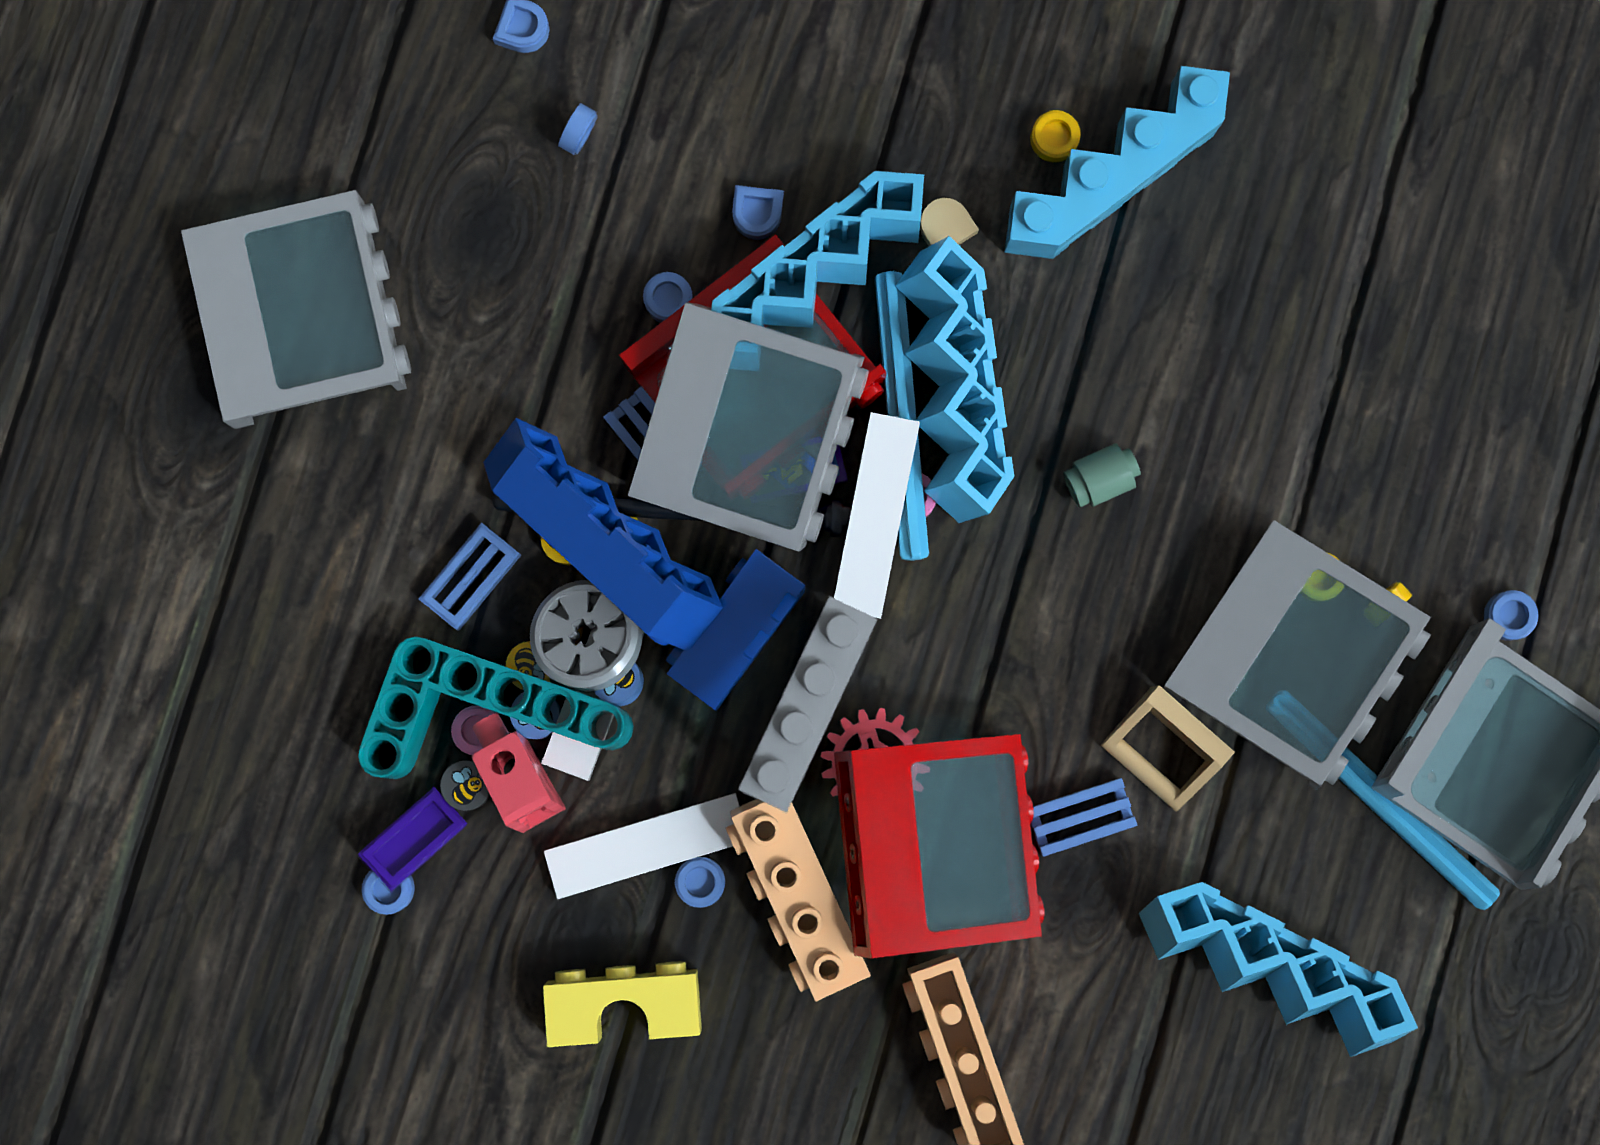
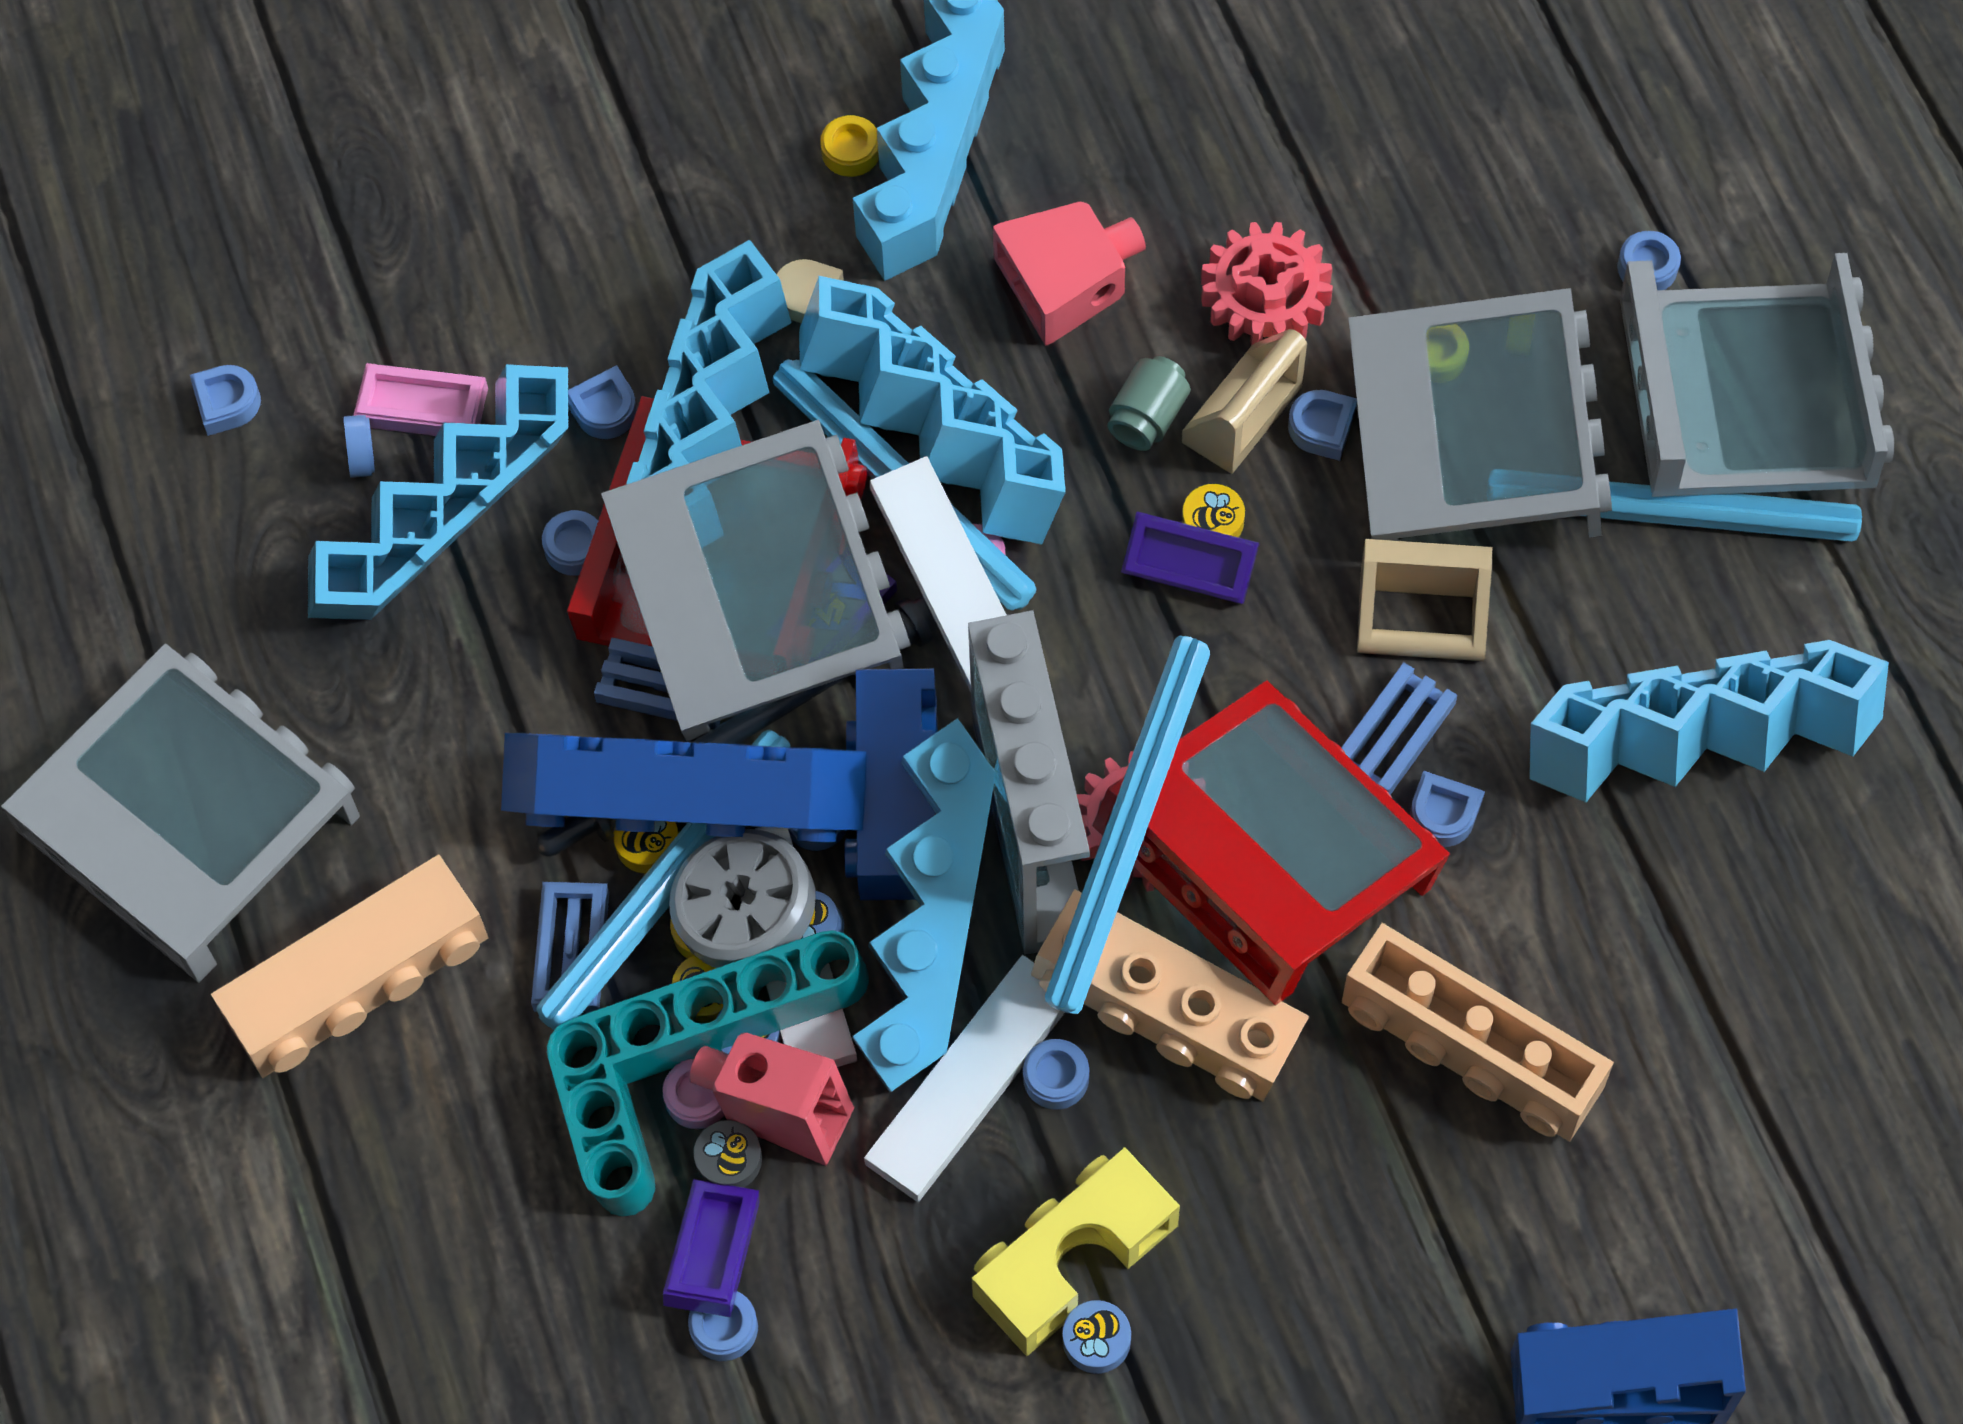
camera: 30 degrees left, 20 degrees down
none -> light nougat brick [211,854,488,1078]
none -> medium azure brick [308,365,568,620]
none -> bright pink tile [353,363,488,436]
none -> medium azure axle [537,730,790,1030]
none -> medium azure brick [852,718,996,1093]
none -> coral torso [993,201,1146,346]
none -> medium azure axle [1045,636,1210,1014]
none -> medium blue tile [1063,1300,1131,1373]
none -> dark purple tile [1121,512,1259,604]
none -> tan tile [1182,329,1307,474]
none -> tile [1182,484,1245,537]
none -> coral gear [1201,222,1333,346]
none -> medium blue tile [1288,390,1357,461]
none -> medium blue tile [1410,771,1485,847]

